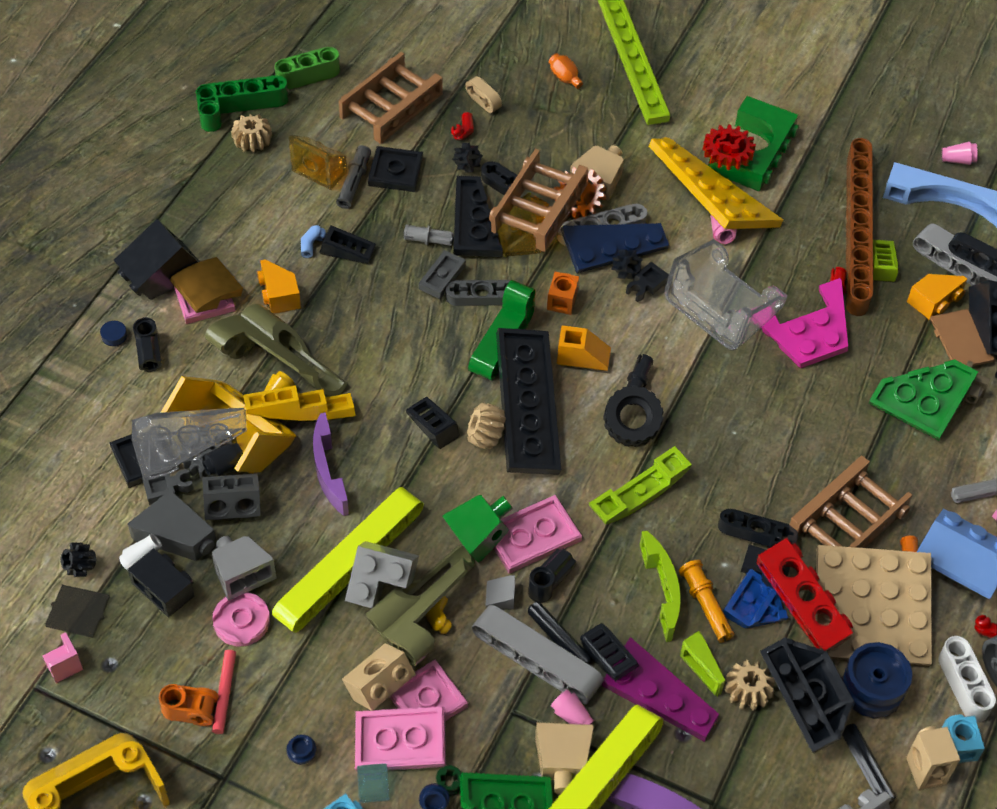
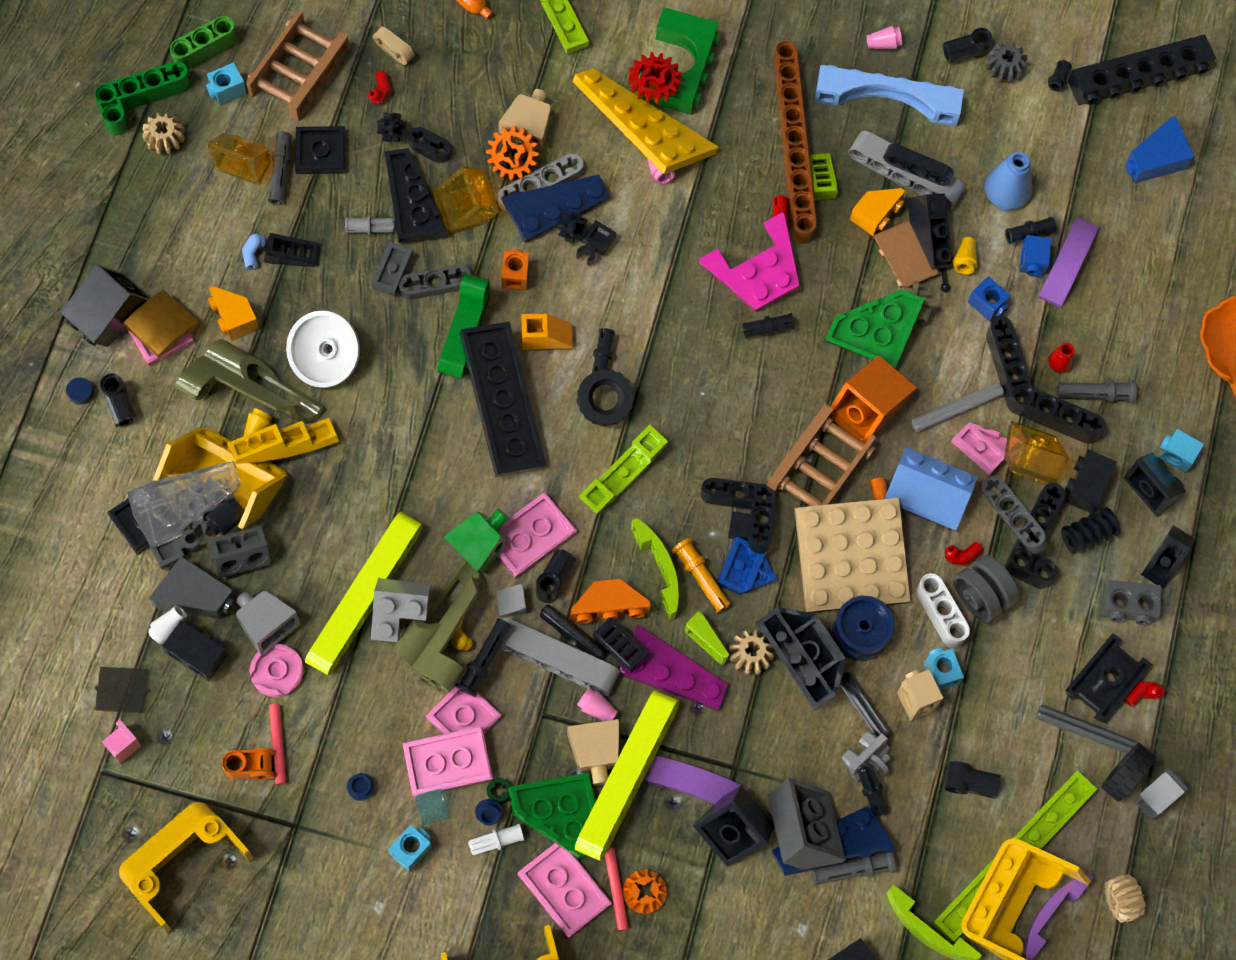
camera: 15 degrees left, 15 degrees up
black gear [60,542,96,577] -> none
medium lavender slope [313,412,349,516] -> none
tan brick [342,643,416,711] -> none
black slope [406,396,460,449] -> none
tan gear [466,403,506,449] -> none
medium nougat fence [489,149,588,252] -> none
clear windscreen [664,239,788,350] -> none
red brick [756,538,853,653] -> none
none -> medium azure brick [206,62,247,105]
none -> white dish [286,311,360,387]
none -> black pin [455,618,513,698]
none -> orange slope [570,579,650,624]
none -> black pin [742,313,795,339]
none -> orange slope [831,355,917,443]

